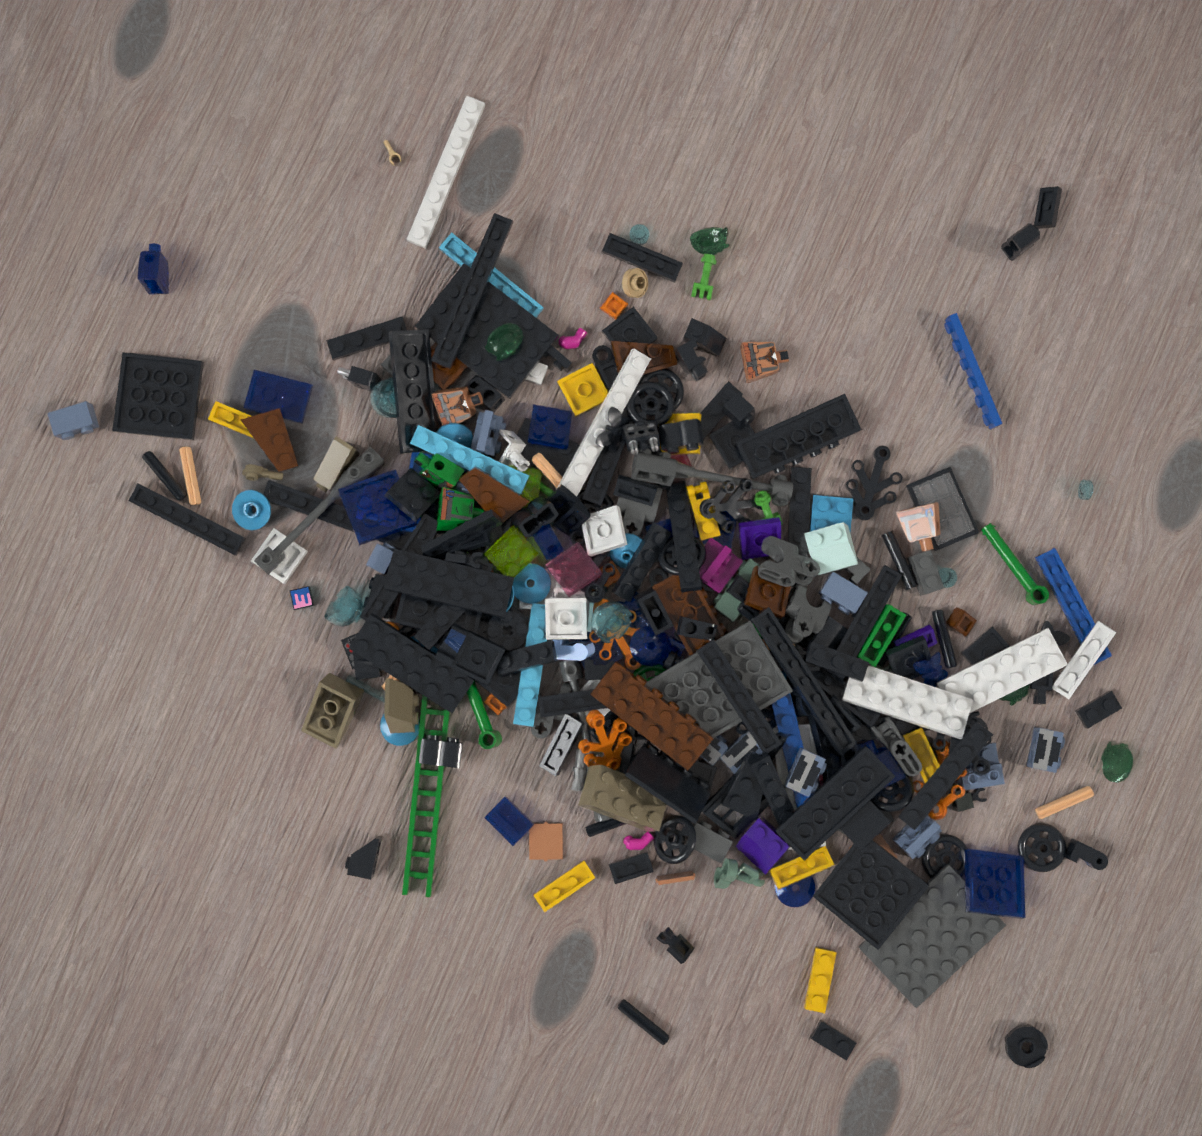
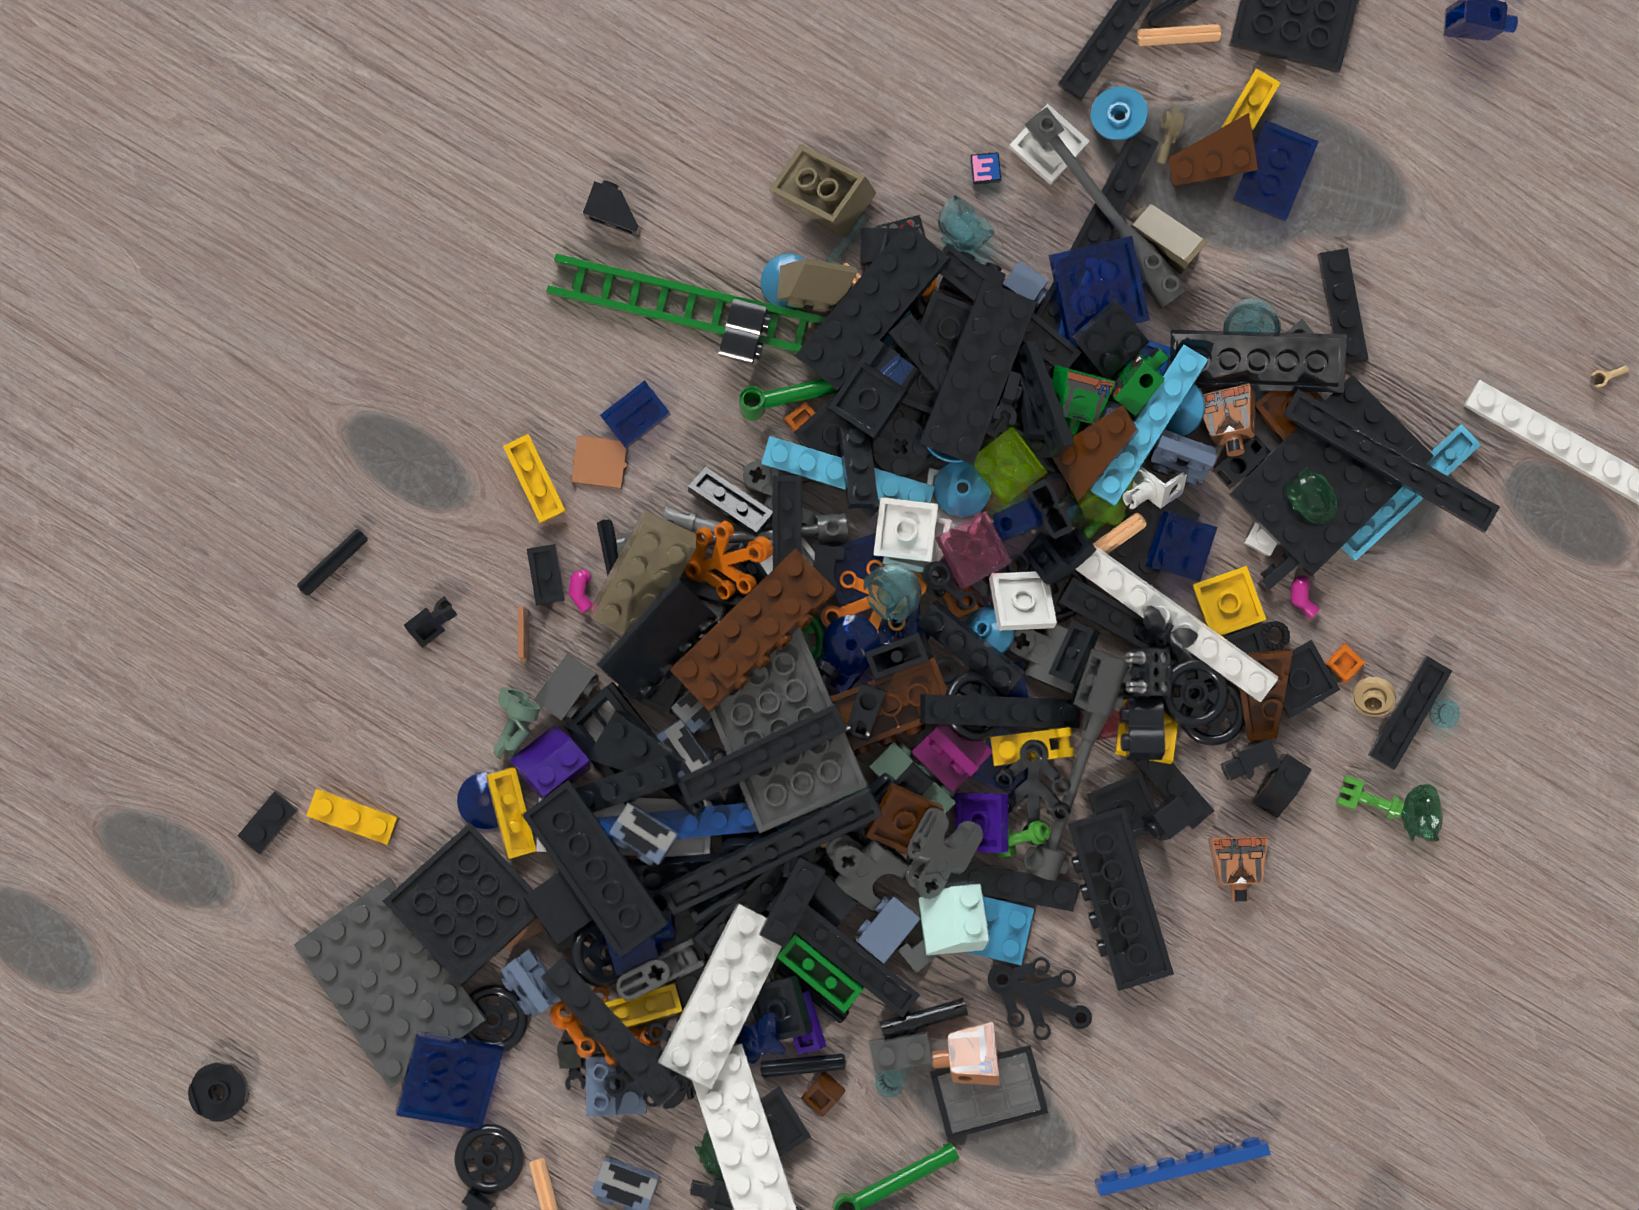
camera: 100 degrees right, 0 degrees up
black piece [337,366,382,394] -> none
light blue leg [553,639,595,661] -> none
black plate [654,815,696,864] -> none

